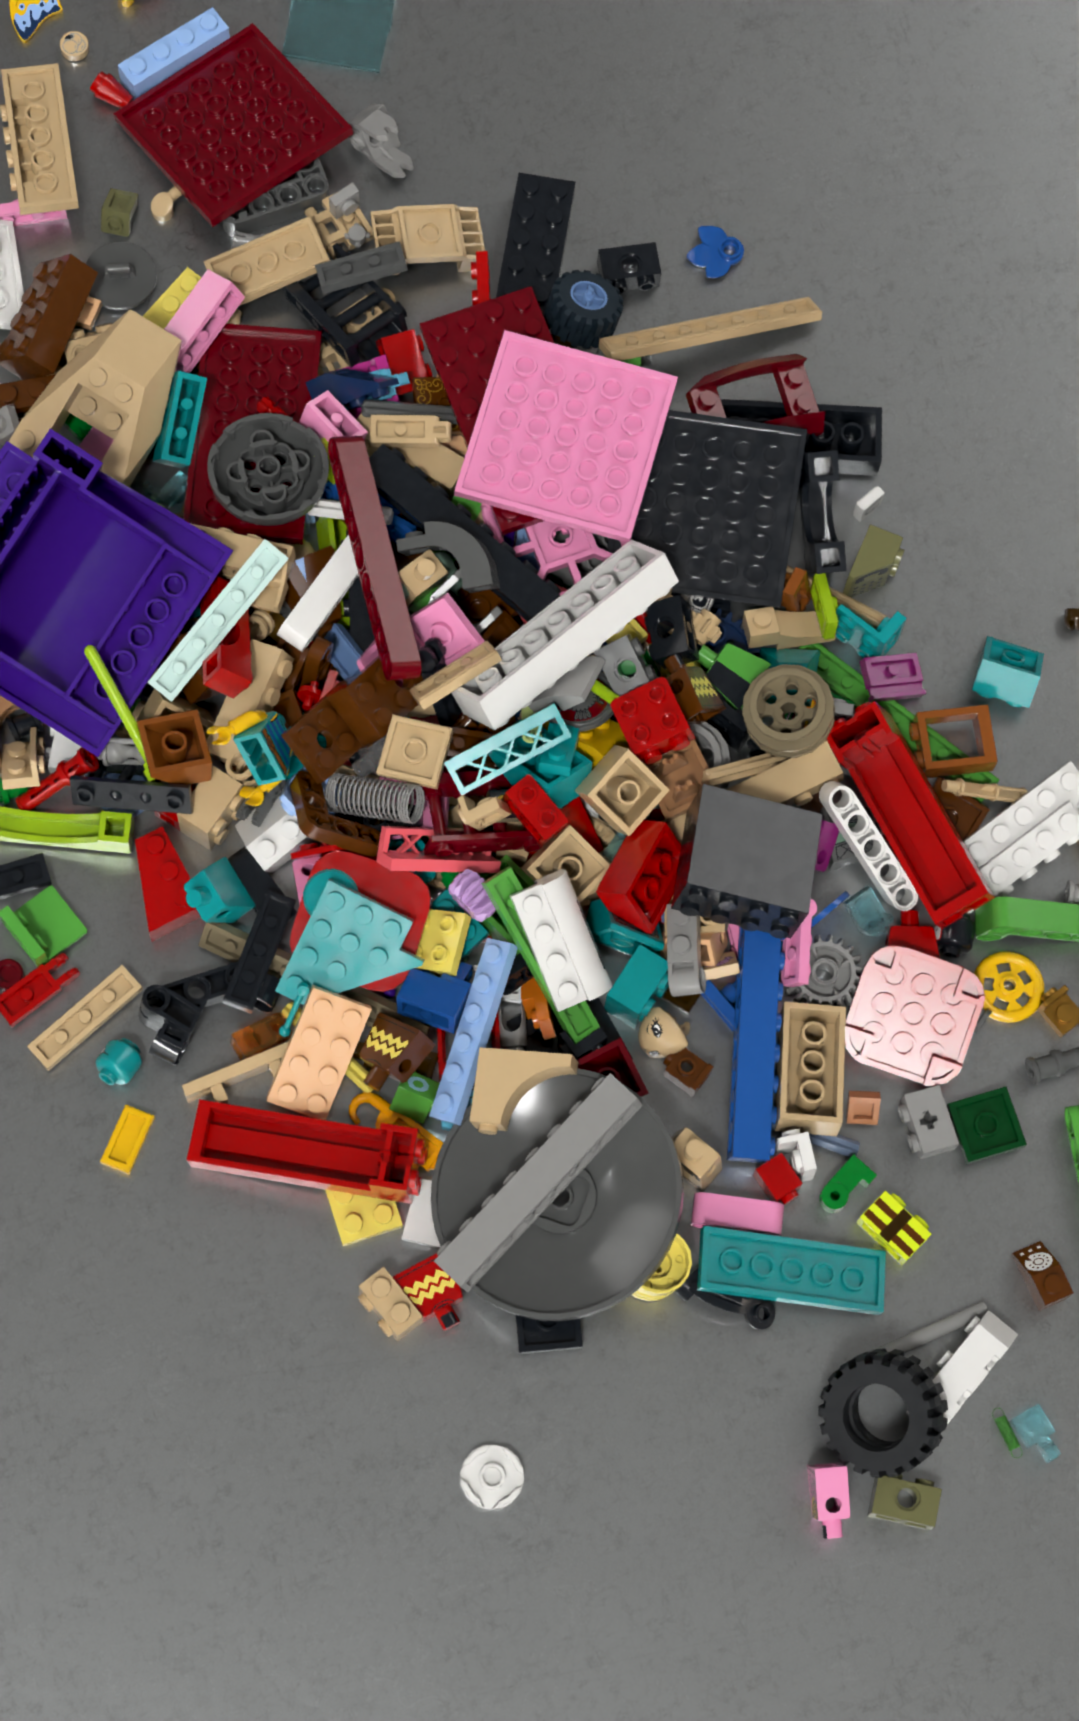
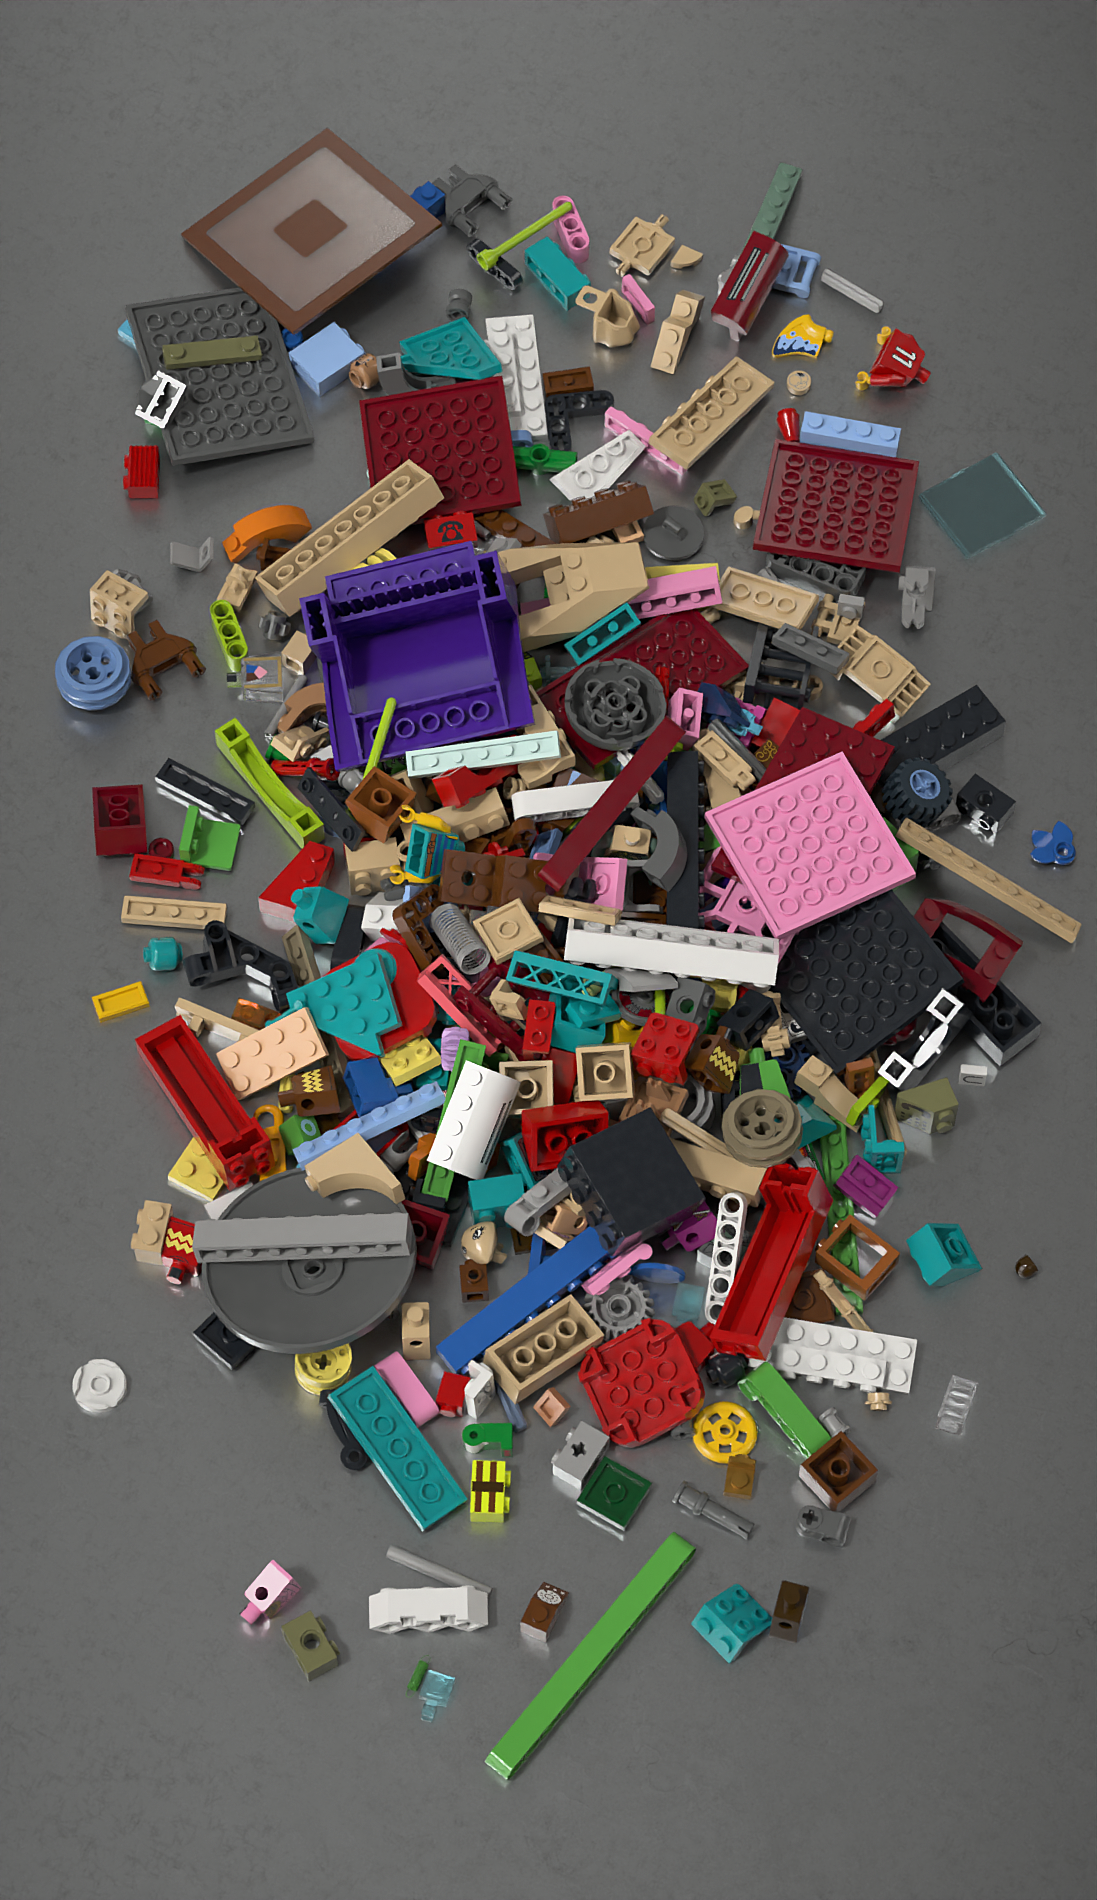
camera: 55 degrees right, 10 degrees down
black tile [222,889,296,1014] -> none
light grey piece [344,223,370,248] -> none
black tyre [818,1348,948,1478] -> none

